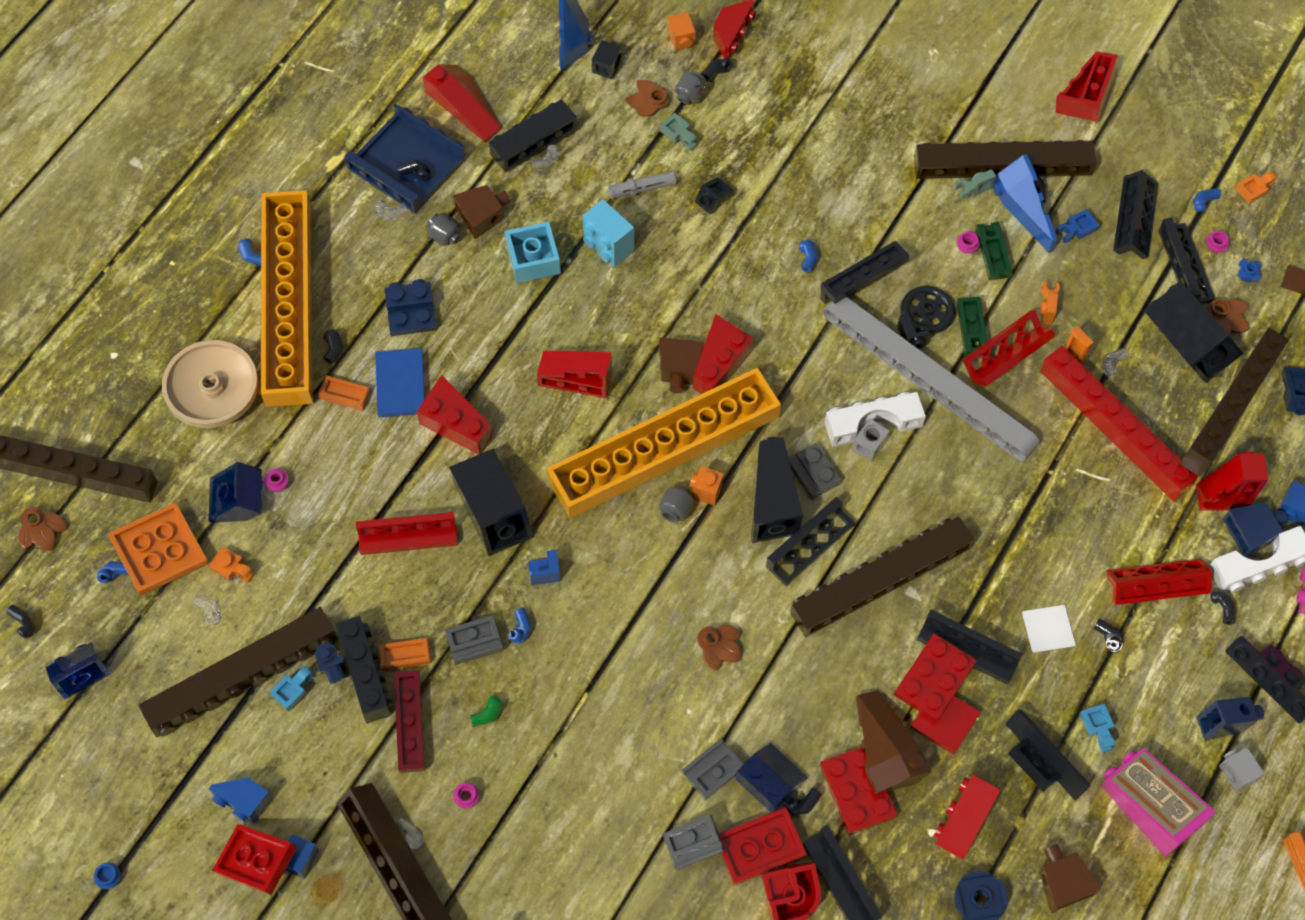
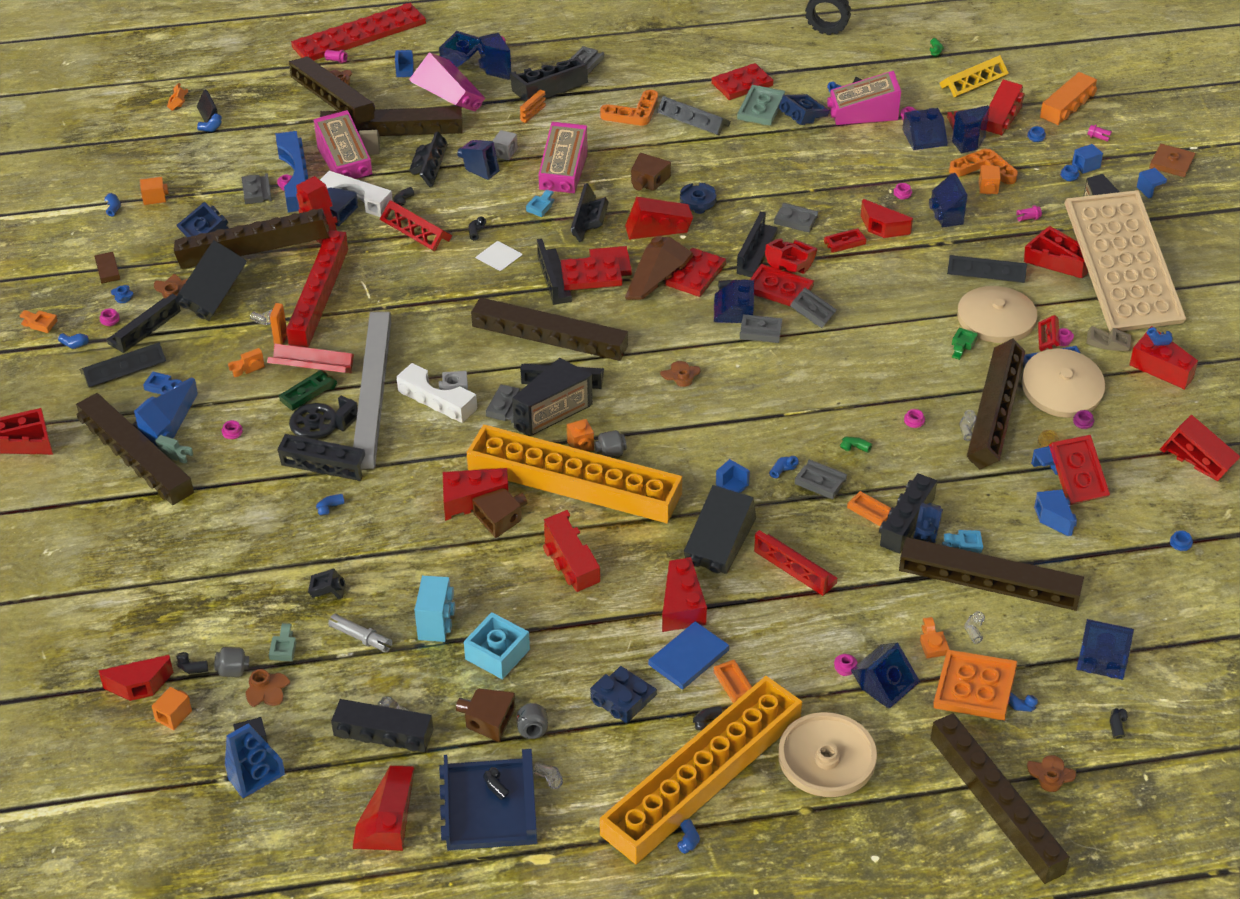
camera: 130 degrees left, 20 degrees down
dark red plate [394,671,425,773] -> none
dark green plate [975,222,1012,280] -> none

